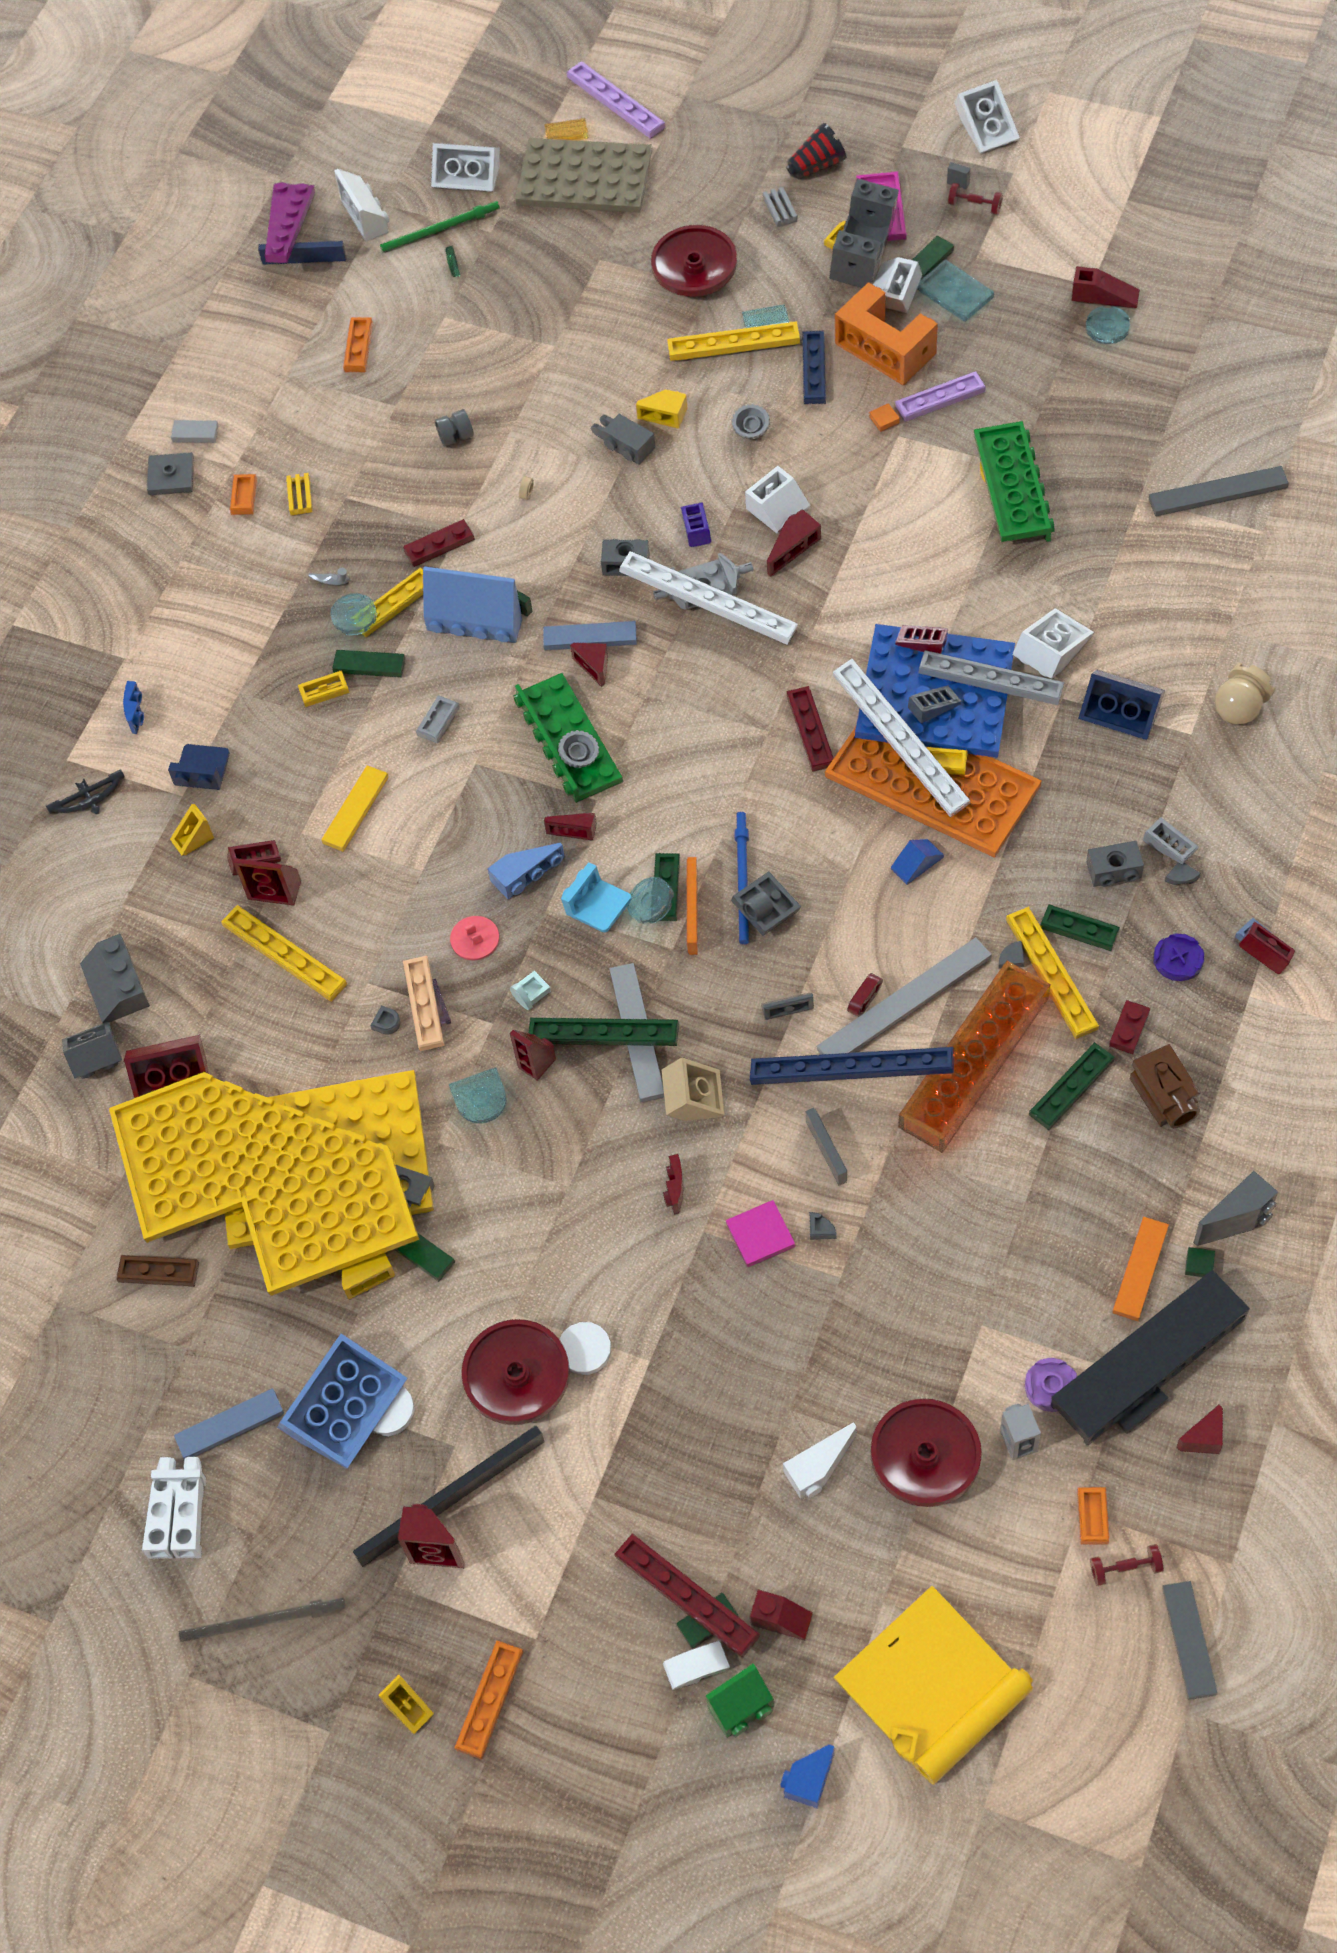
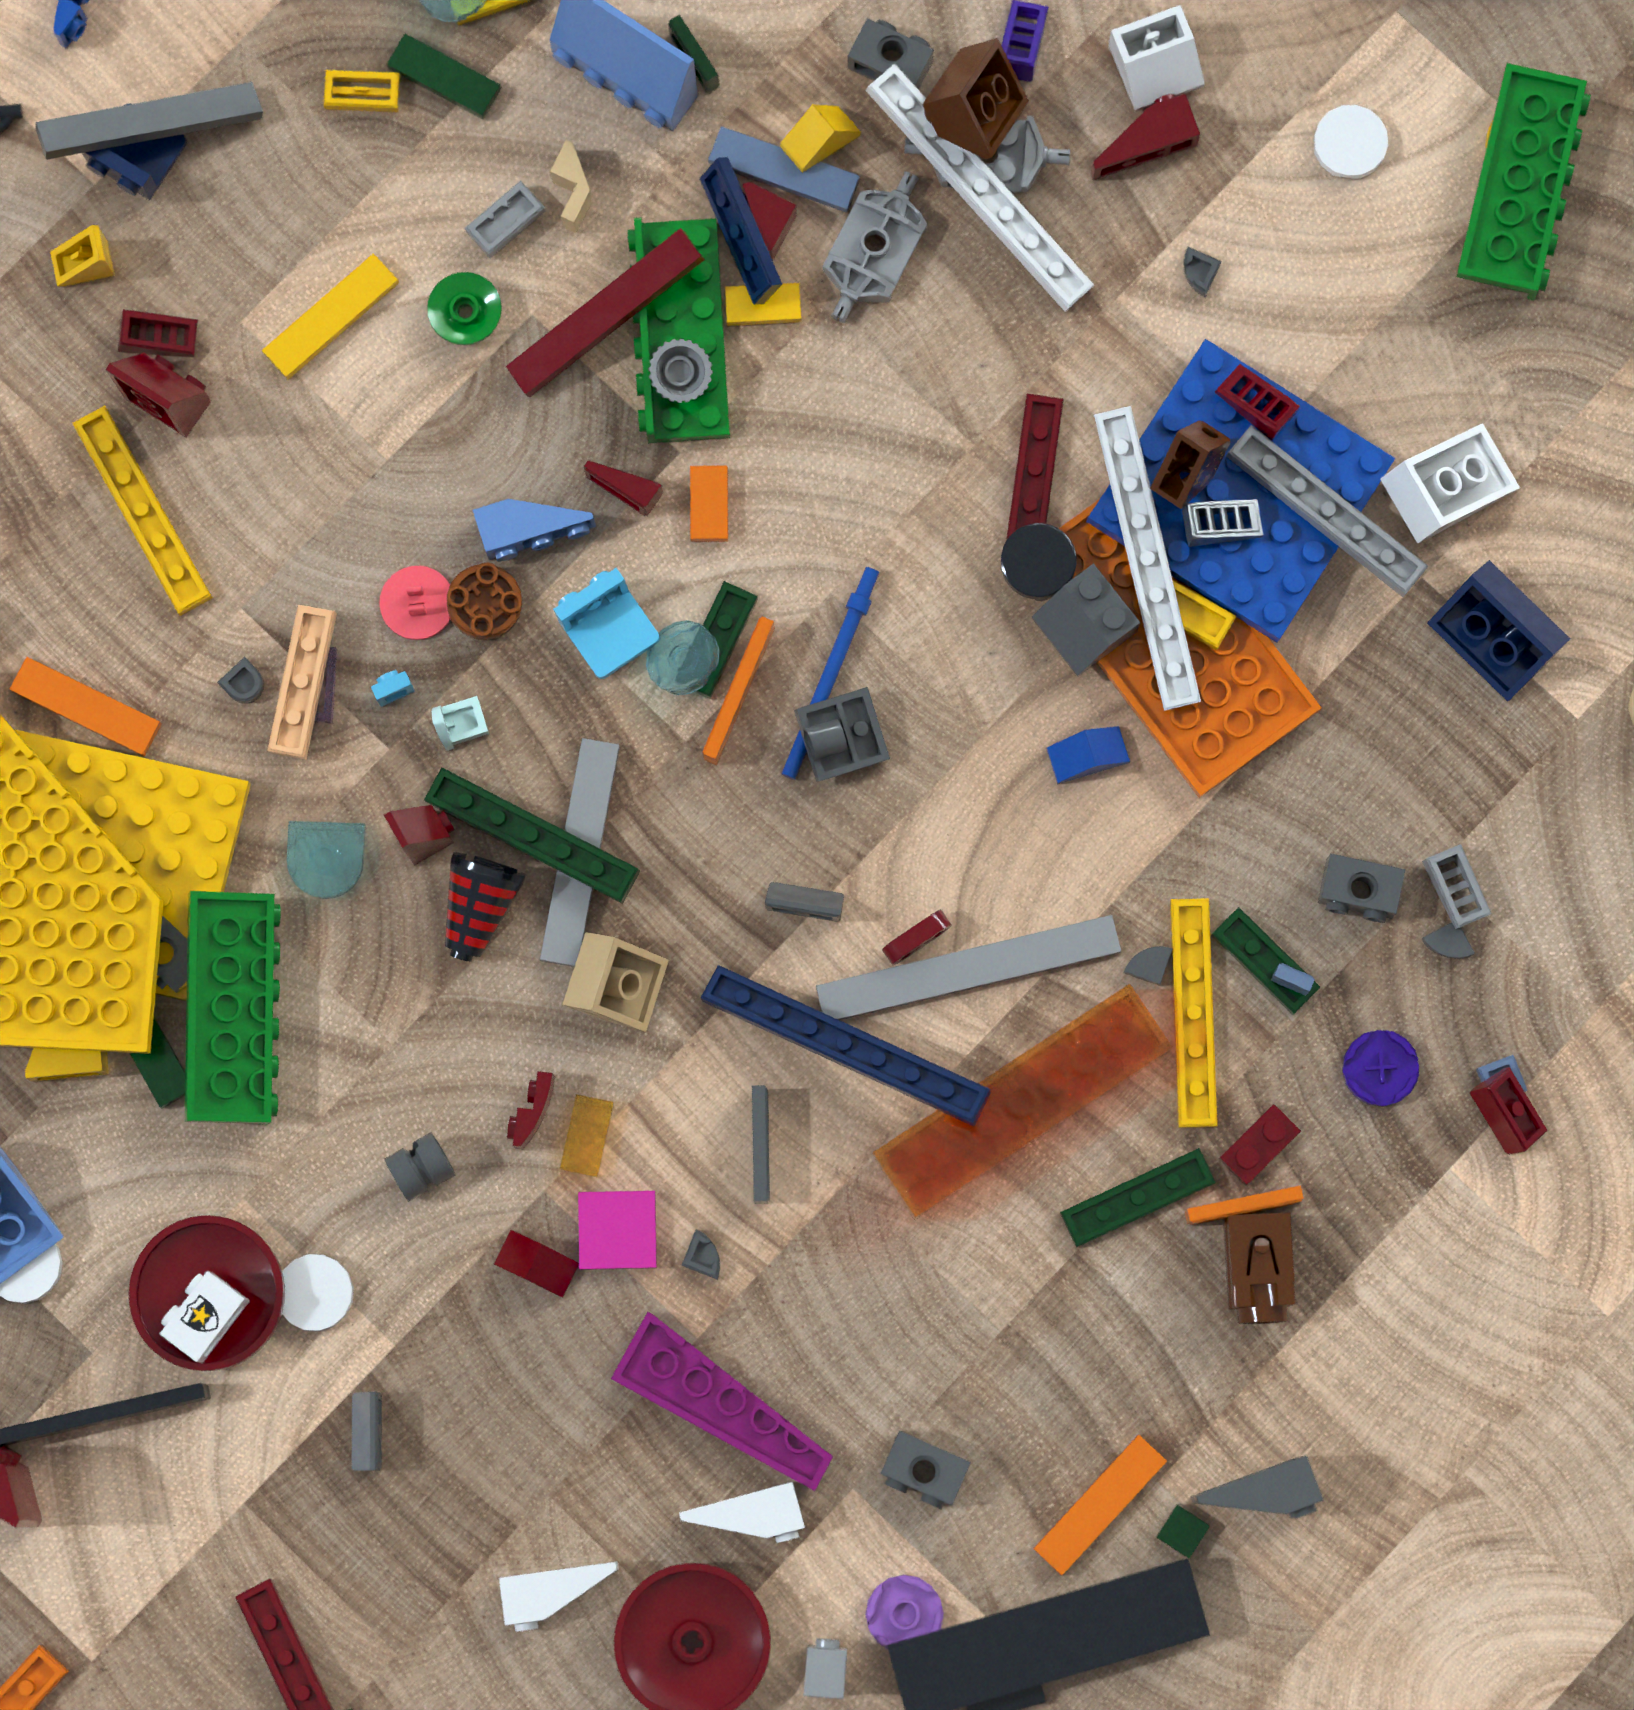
camera: 20 degrees right, 20 degrees up
none -> orange tile [9,657,162,757]
none -> tile [36,82,263,160]
none -> white brick [160,1271,250,1363]
none -> green bracket [185,891,281,1125]
none -> slope [352,1392,382,1471]
none -> medium azure plate [371,670,415,707]
none -> dark grey wheel [384,1132,456,1202]
none -> green dish [427,272,502,345]
none -> black cone [445,852,526,962]
none -> dark orange tile [447,562,522,640]
none -> dark red slope [494,1230,579,1298]
none -> dark red tile [506,228,705,397]
none -> tan slope [550,139,592,233]
none -> clear yellow tile [560,1094,614,1178]
none -> magenta wing [611,1311,833,1491]
none -> white slope [679,1482,805,1543]
none -> orange tile [690,465,728,542]
none -> dark blue tile [700,157,782,305]
none -> yellow tile [725,283,801,326]
none -> yellow slope [780,104,861,173]
none -> light grey plate [823,172,927,323]
none -> dark grey brick [881,1430,971,1509]
none -> reddish brown slope [922,38,1029,159]
none -> black tile [1000,523,1077,601]
none -> dark grey slope [1032,563,1140,676]
none -> reddish brown torso [1150,420,1230,509]
none -> dark grey tile [1183,247,1222,298]
none -> orange tile [1185,1185,1304,1226]
none -> sand blue tile [1271,963,1315,996]
none -> white tile [1314,105,1388,179]

